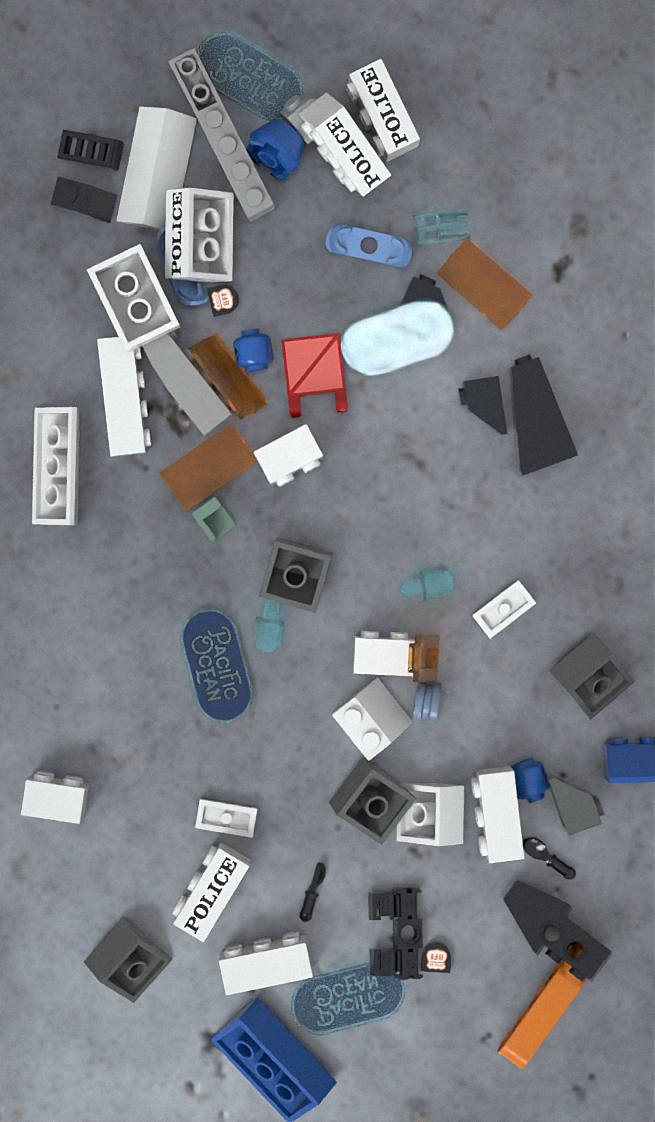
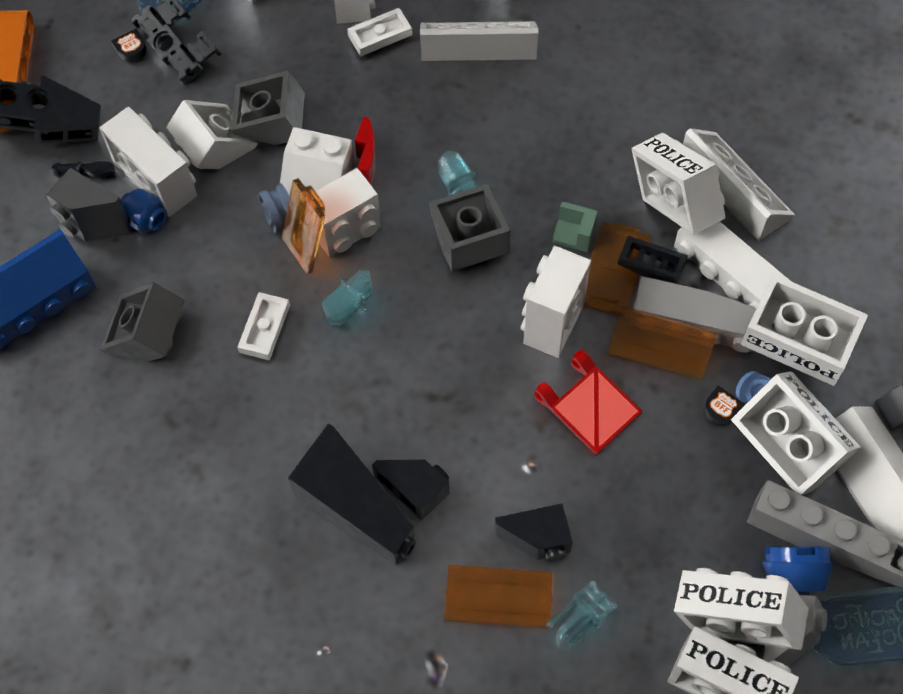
camera: 145 degrees right, 25 degrees down
tile [180,608,253,723] -> none
blue head [233,328,274,372] -> none
black piece [299,862,326,922] -> none
medium blue piece [326,224,412,268] -> none
clear light blue tile [341,298,454,376] -> none
none -> red slope [355,117,376,185]
none -> white slope [420,21,538,61]
none -> black slope [617,235,688,284]
none -> white brick [631,132,725,235]

